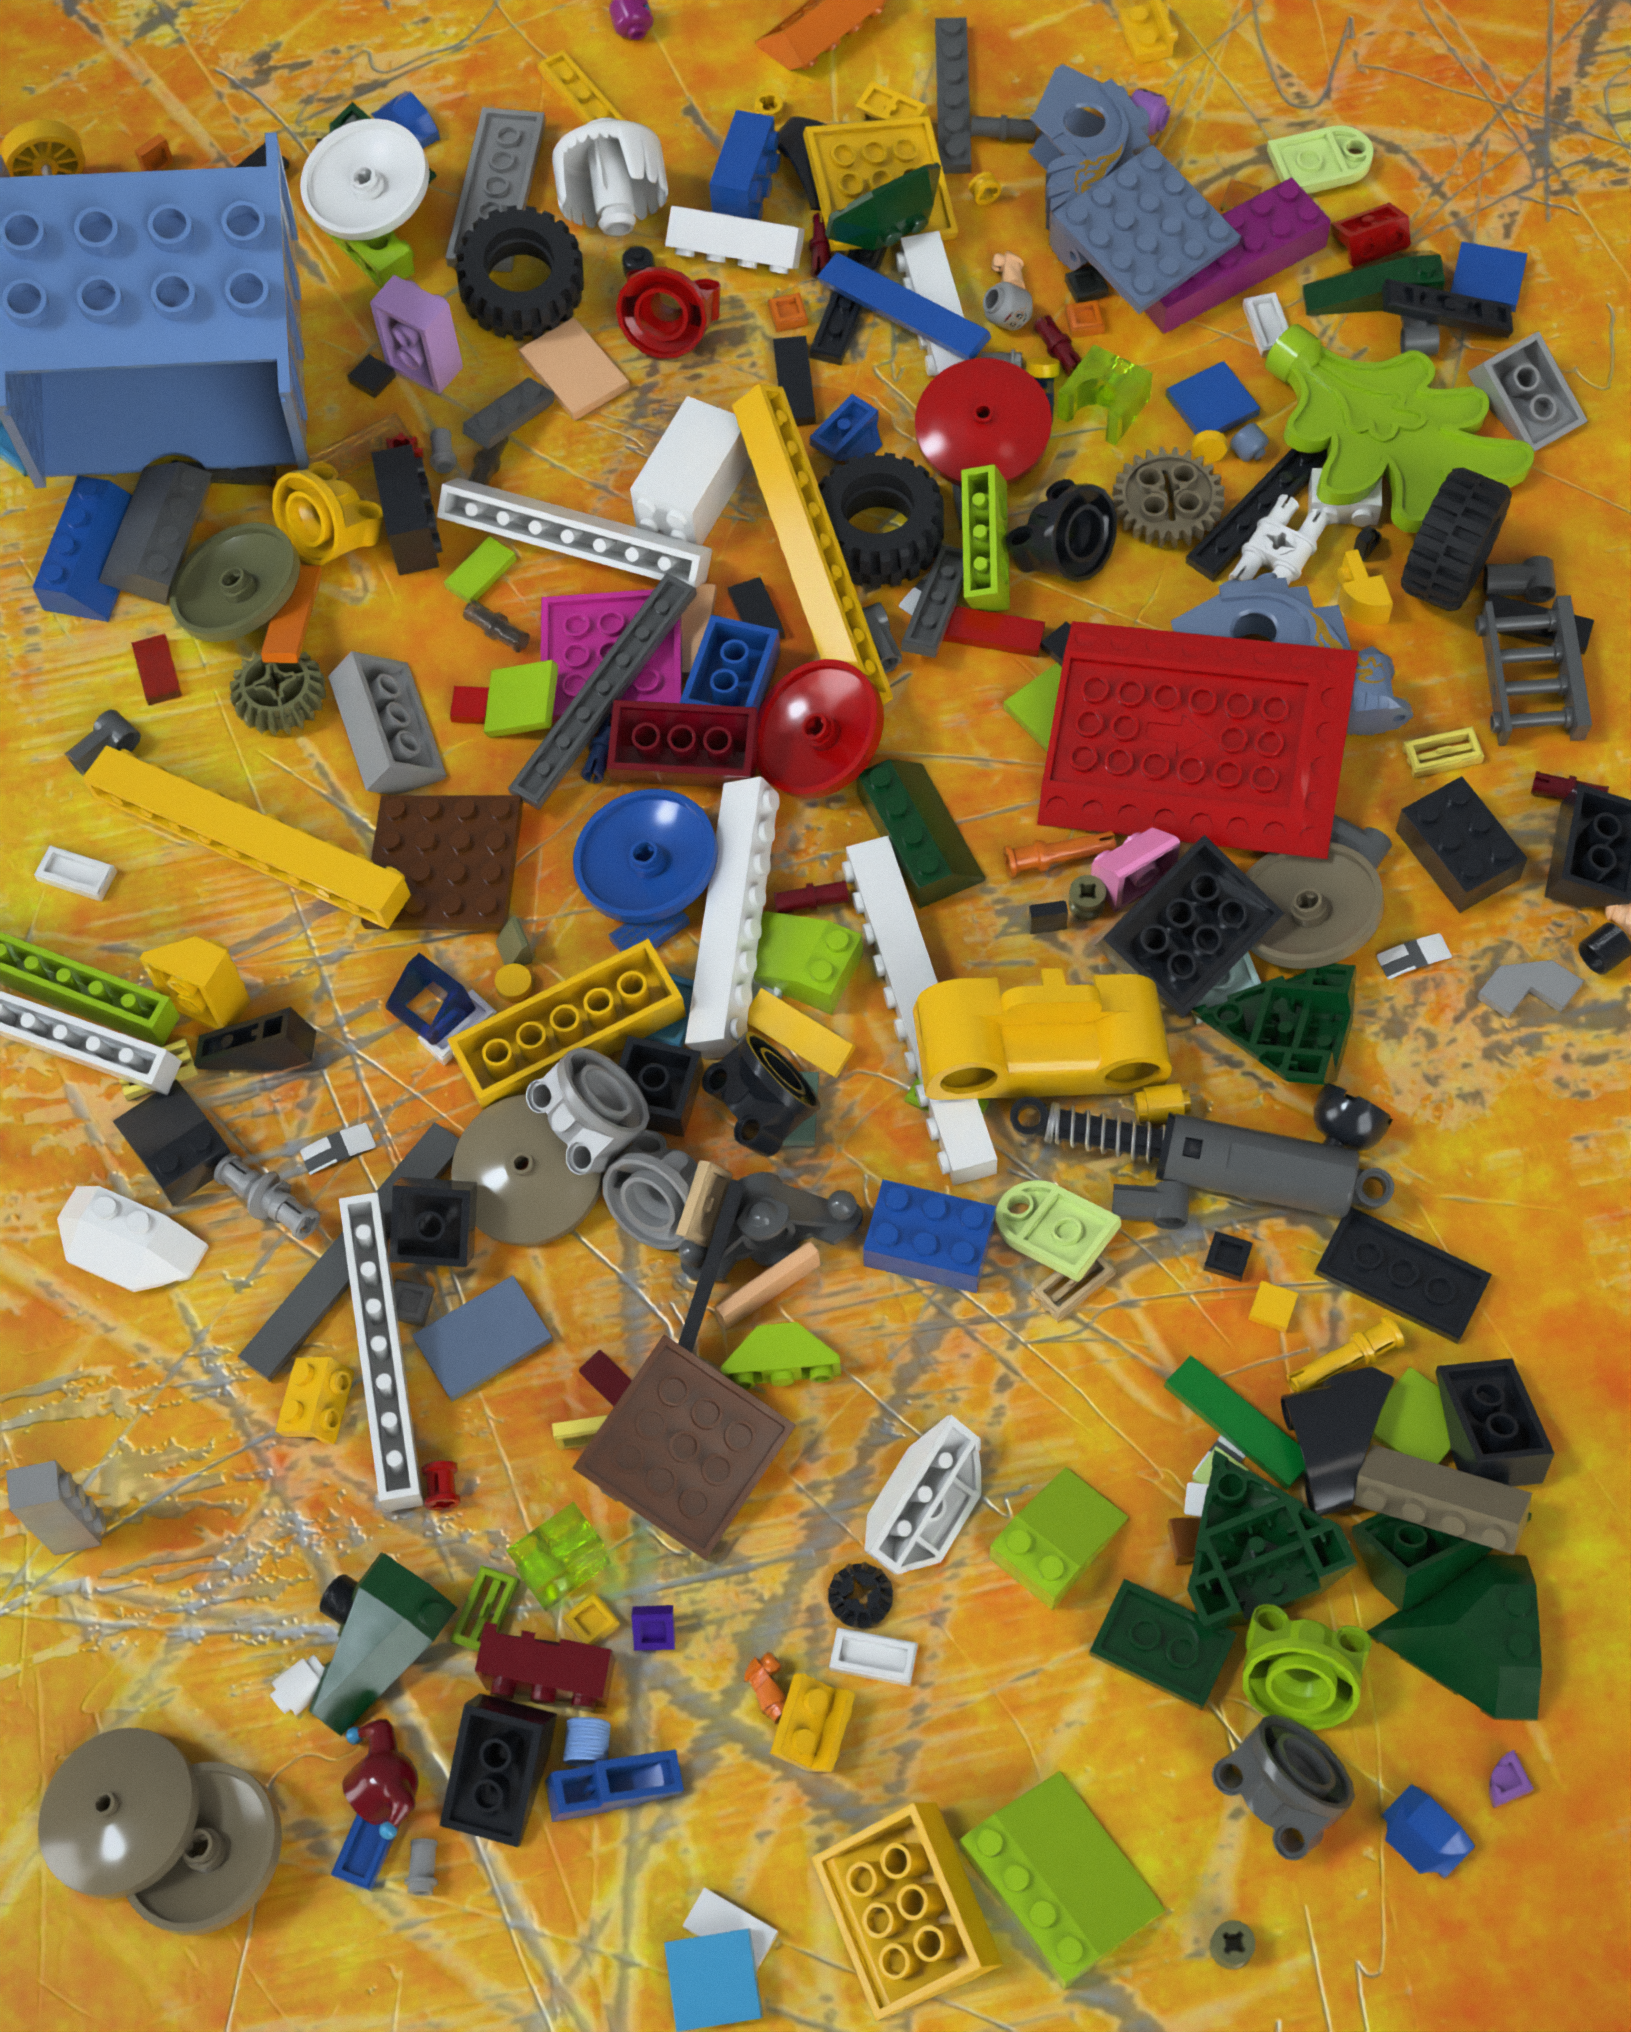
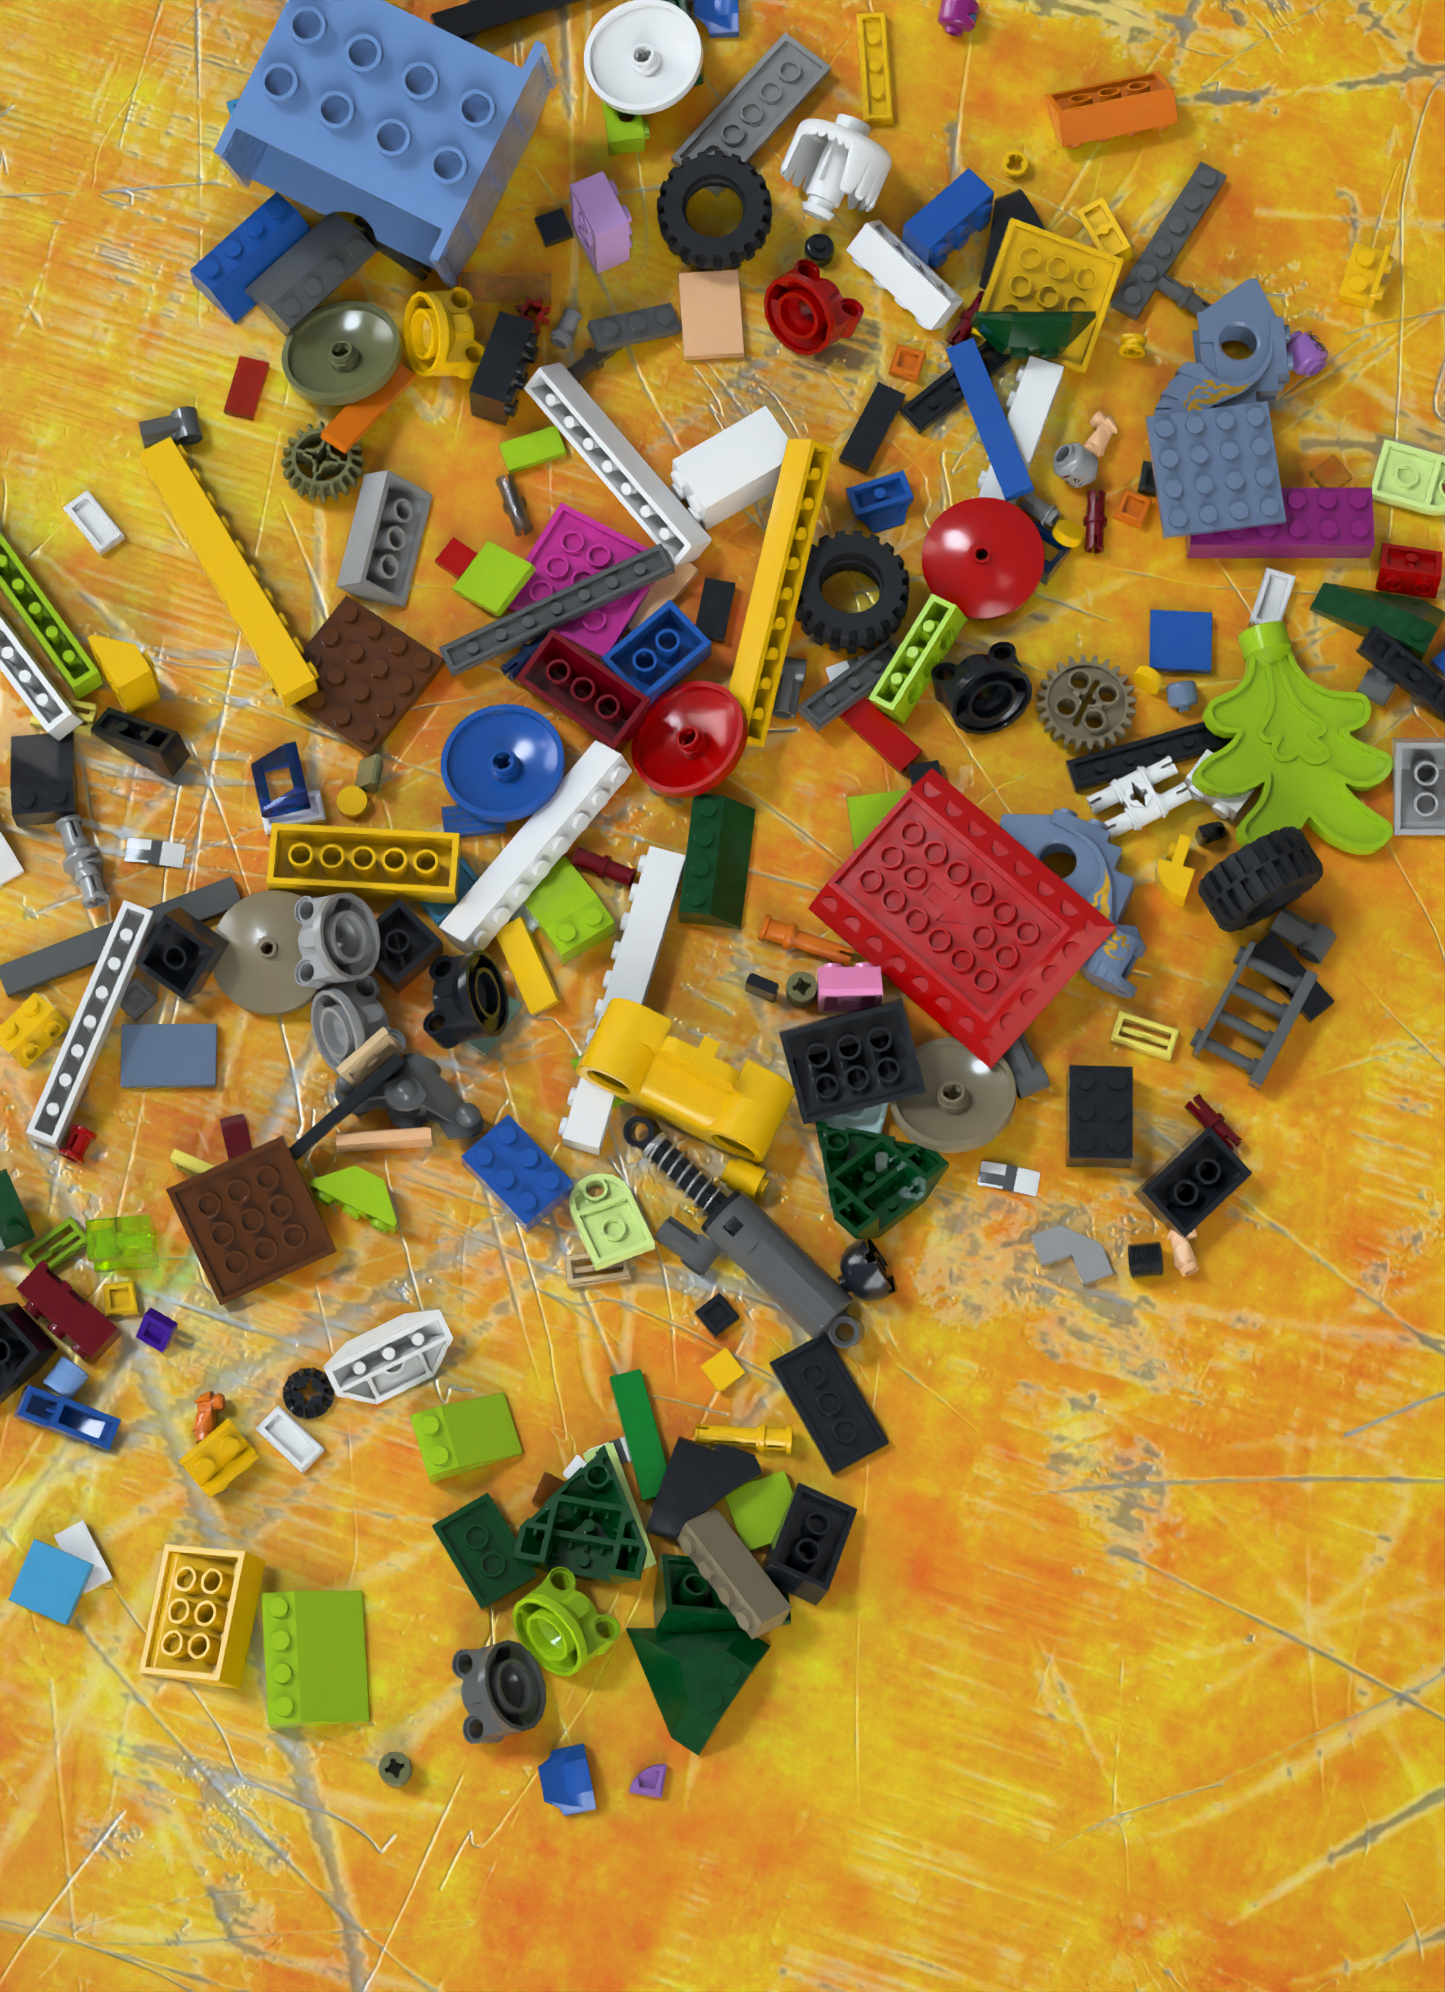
camera: 25 degrees right, 10 degrees up
clear neon green piece [1057,345,1153,446] -> none

